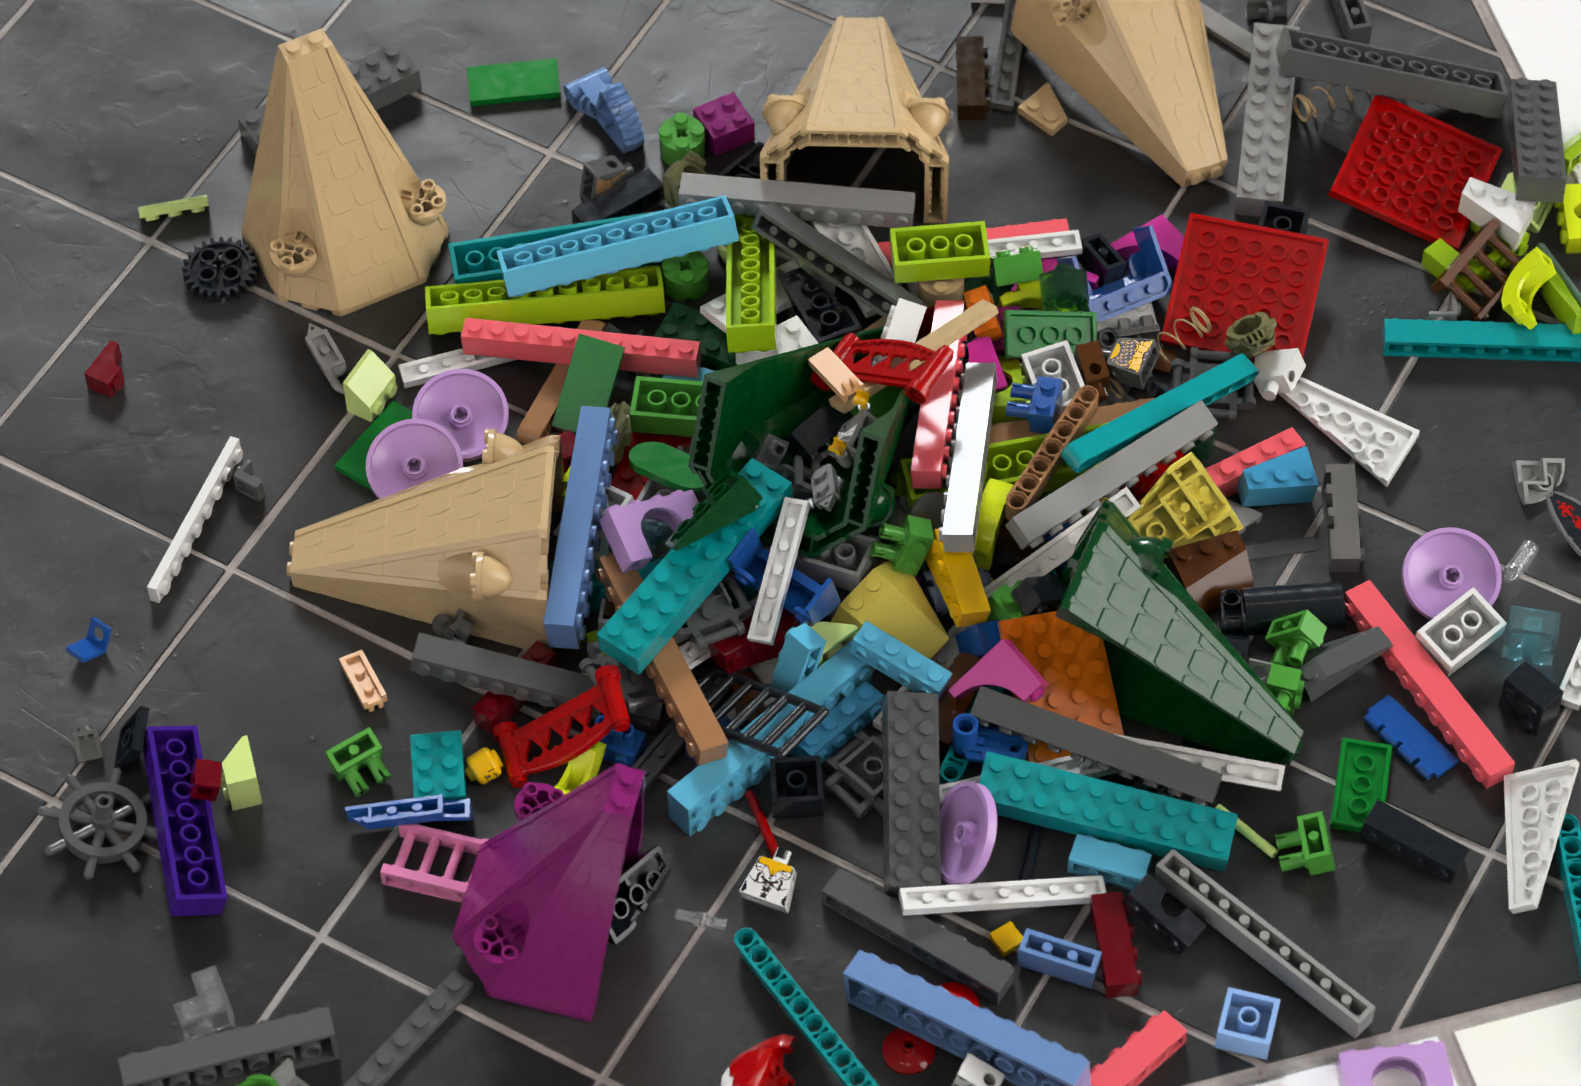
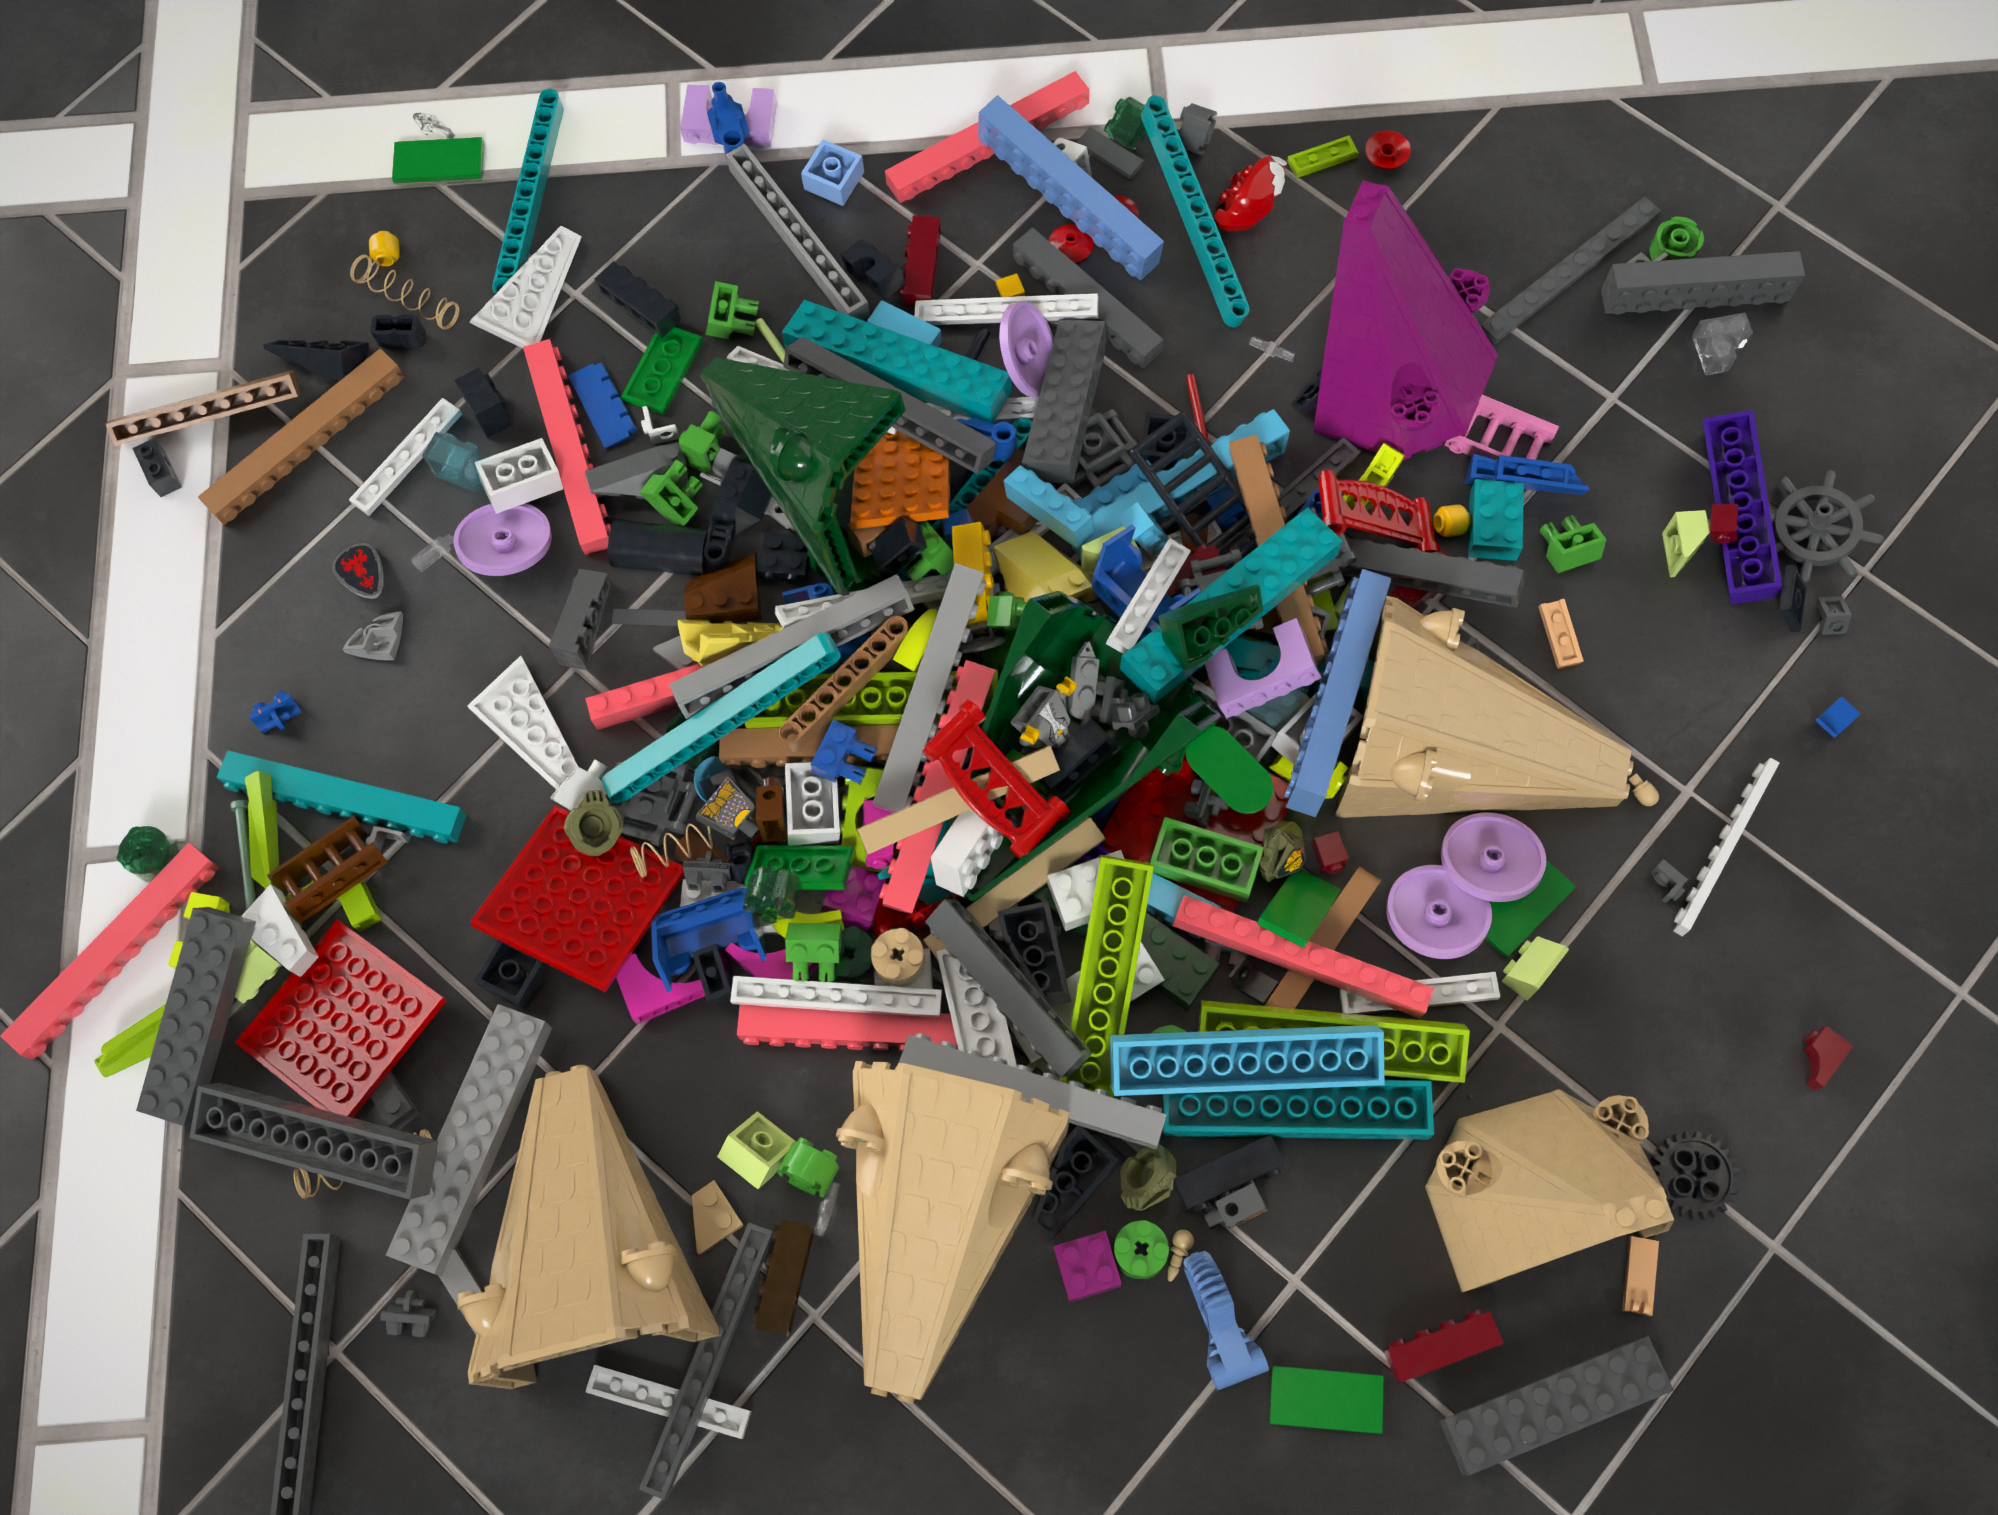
camera: 165 degrees left, 15 degrees up
yellowish green plate [138,195,209,221] -> none
light grey plate [305,323,347,394] -> none
torso [739,847,797,914] -> none
light nougat hinge [808,348,865,402] -> none
lime brick [890,221,990,283] -> none
dark pink arch [948,639,1049,702] -> none
orange brick [963,285,1003,342] -> none
medium blue brick [1017,928,1102,989] -> none
dark azure wedge [1237,446,1319,507] -> none
neon yellow arch [1502,247,1556,330] -> none
none -> white bracket [641,406,680,445]
none -> blue piece [707,82,750,163]
none -> yellowish green slope [717,1111,796,1189]
none -> bright green brick [777,1137,840,1197]
none -> tan bar [1168,1229,1194,1281]
none -> dark red brick [1384,1309,1504,1384]
none -> tan cylinder [1629,773,1659,806]

